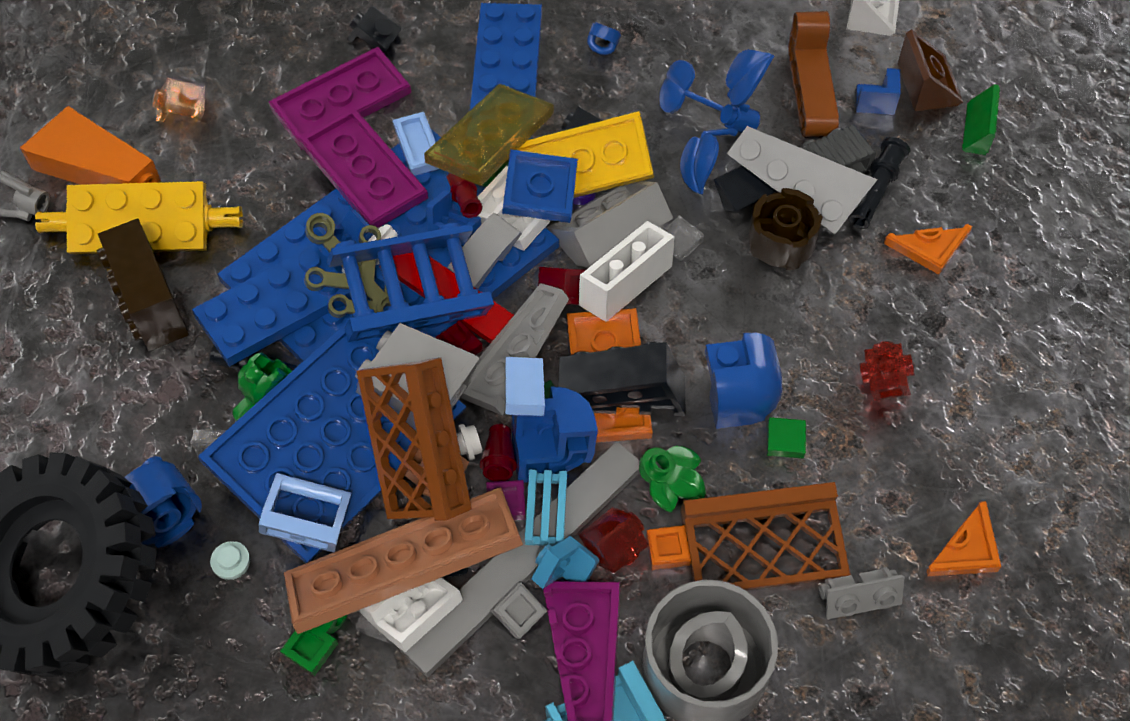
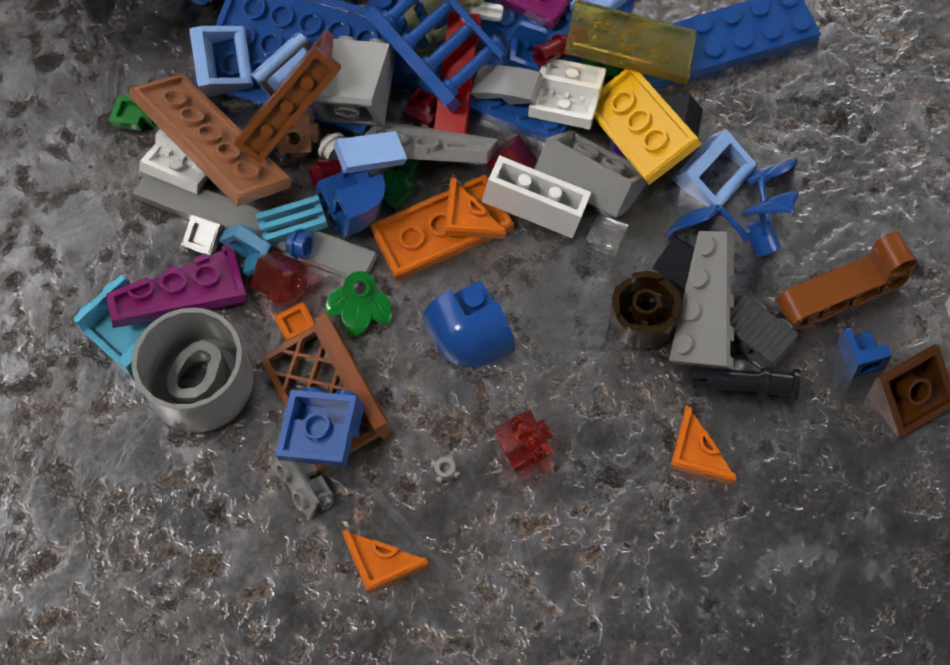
camera: 75 degrees right, 5 degrees up
light aqua plate [210,541,250,580] -> none
magenta tile [486,480,526,521] -> none
blue tile [502,149,578,223] -> none
black wedge [558,342,686,416] -> none
blue tile [587,22,621,55] -> none
green tile [767,417,806,459] -> none
green slope [962,84,1000,155] -> none
none -> light blue tile [250,33,312,96]
none -> blue plate [275,387,364,467]
none -> blue plate [285,228,314,260]
none -> light grey piece [431,455,460,484]
none -> orange tile [445,178,506,239]
none -> light blue tile [672,129,757,207]

